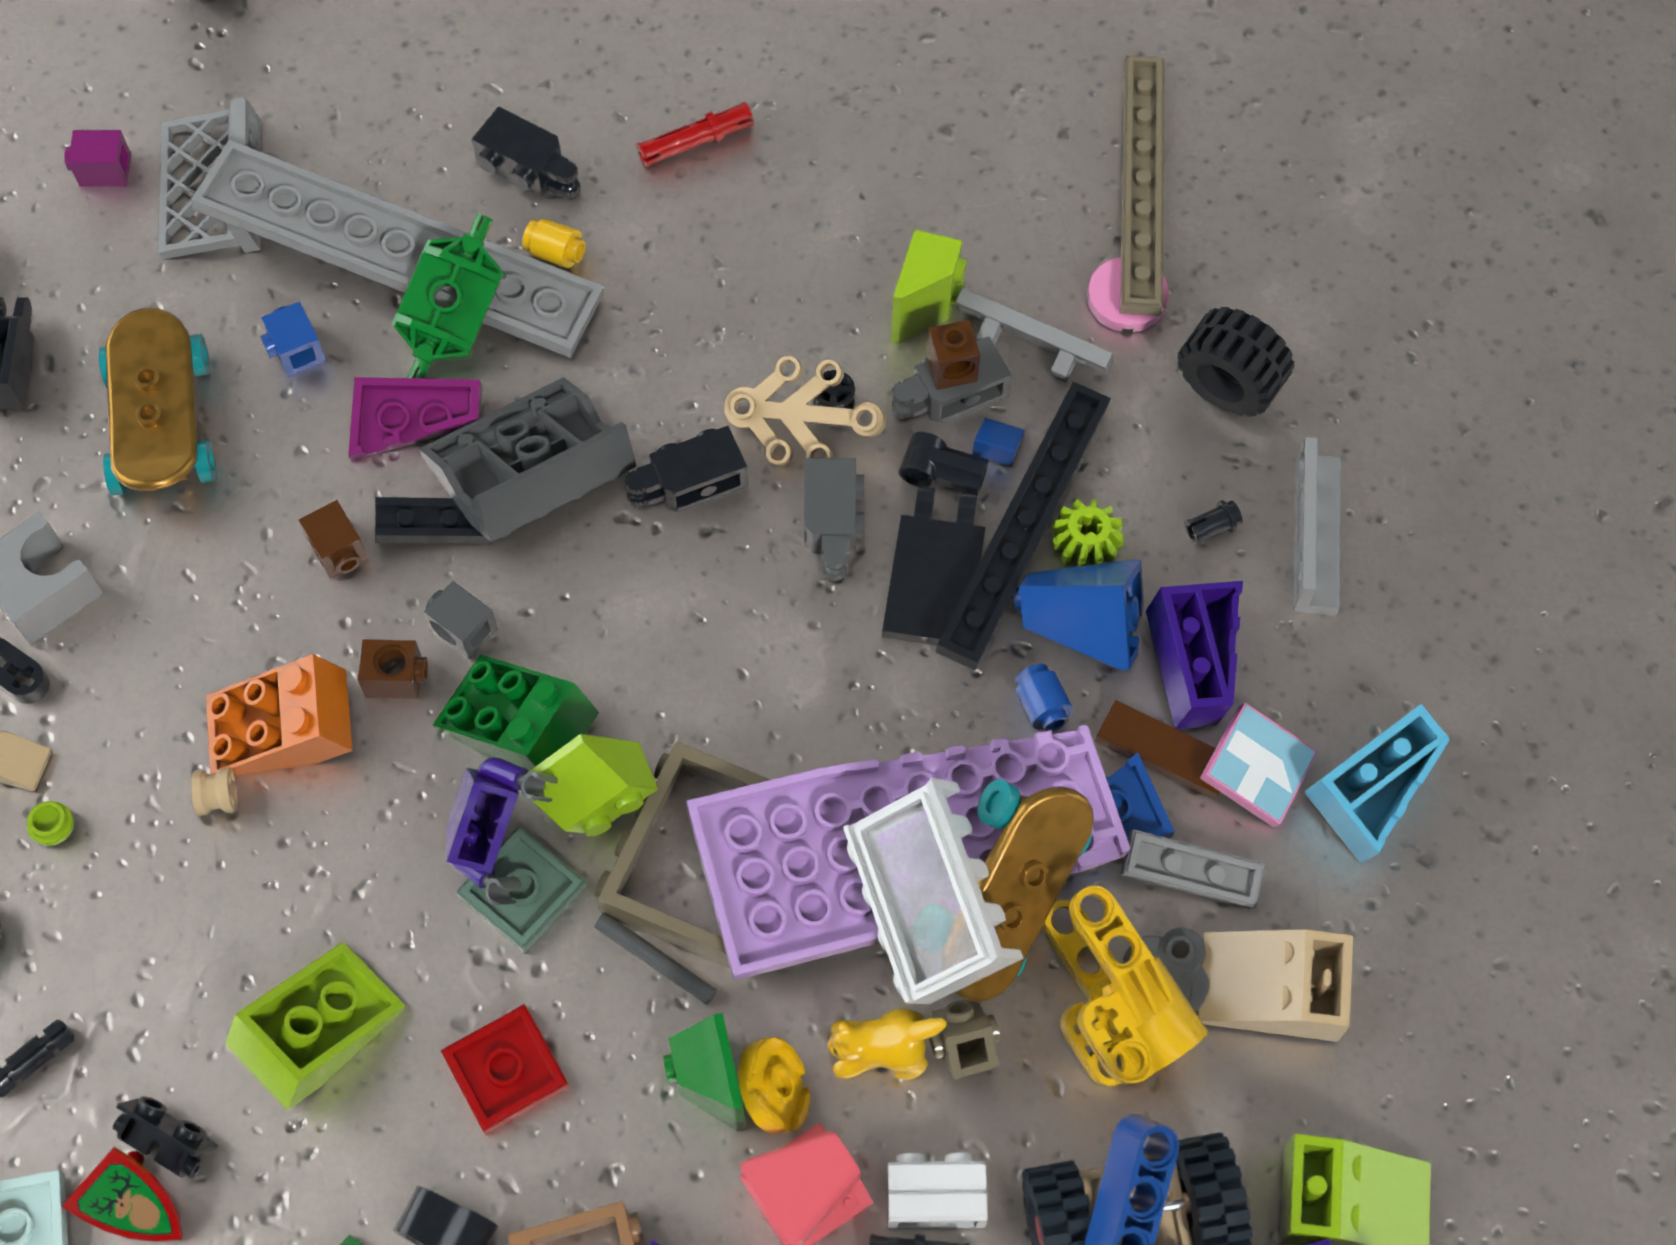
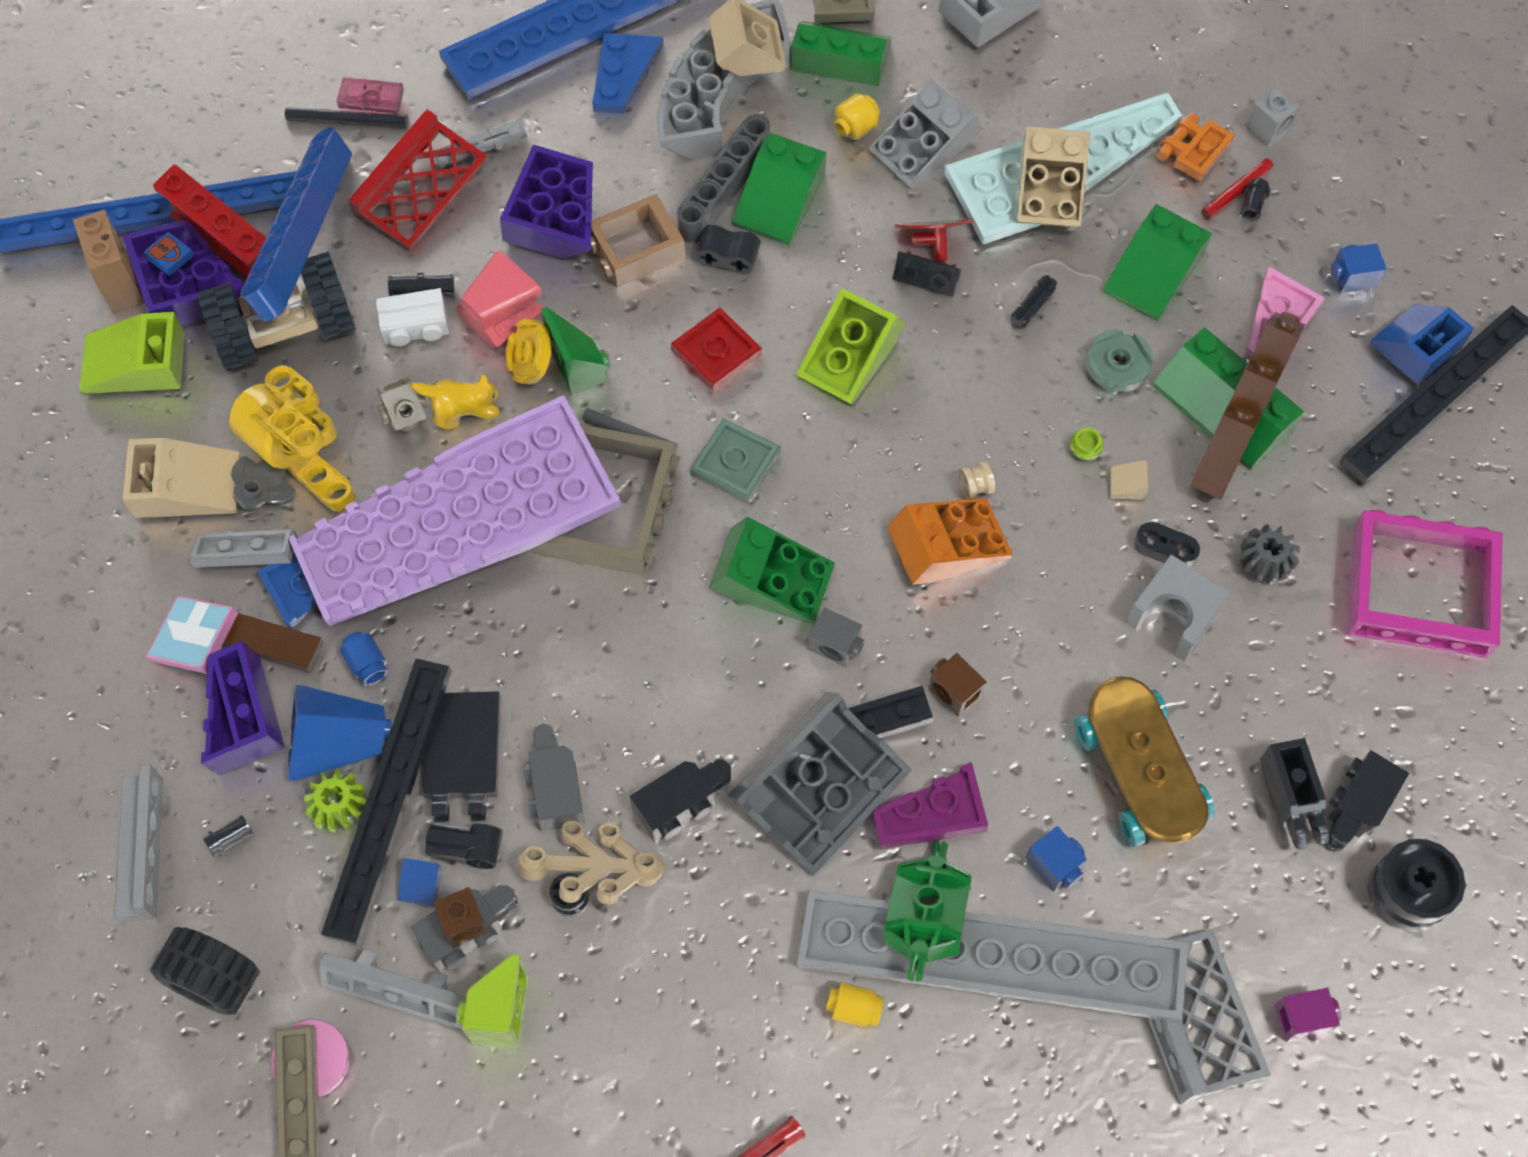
camera: 170 degrees right, 0 degrees up
reddish brown brick [358,639,428,699] -> none
dark purple torso [446,757,558,905] -> none
black hinge [471,106,581,199] -> none
lime slope [529,734,658,836] -> none
window [843,777,1023,1004] -> none
pearl gold piece [913,779,1094,1003] -> none
medium azure wedge [1304,704,1450,864] -> none

